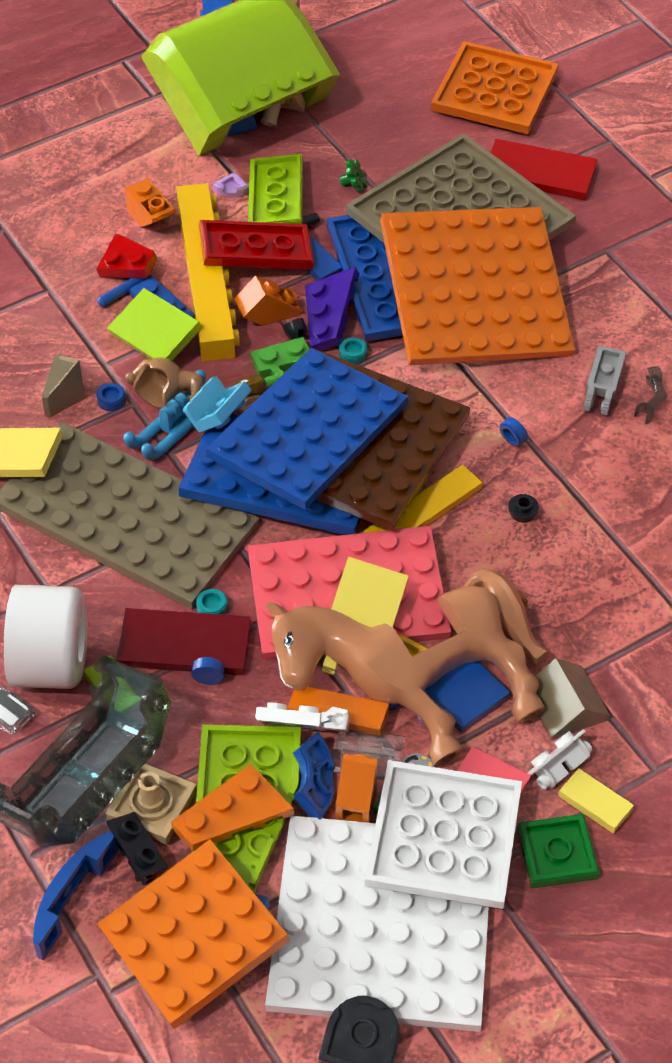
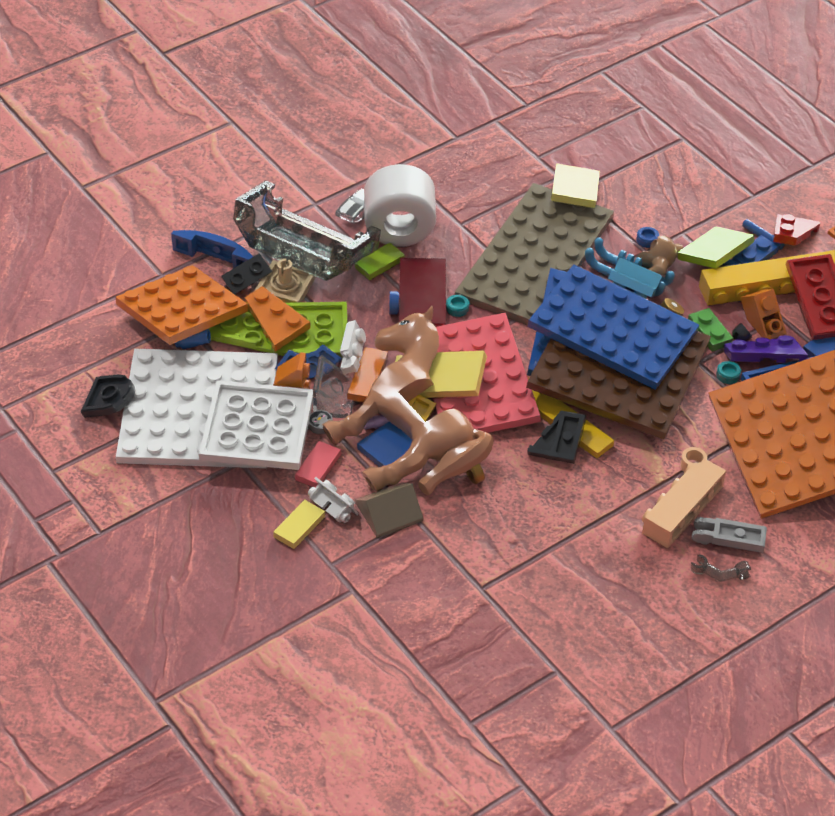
camera: 85 degrees right, 5 degrees down
dark tan slope [42,355,85,417] -> none
blue tile [499,417,528,446] -> none
black plate [508,494,539,523] -> none
green tile [517,814,600,889] -> none
none -> black wing [527,411,586,464]
none -> light nougat hinge [642,447,726,548]

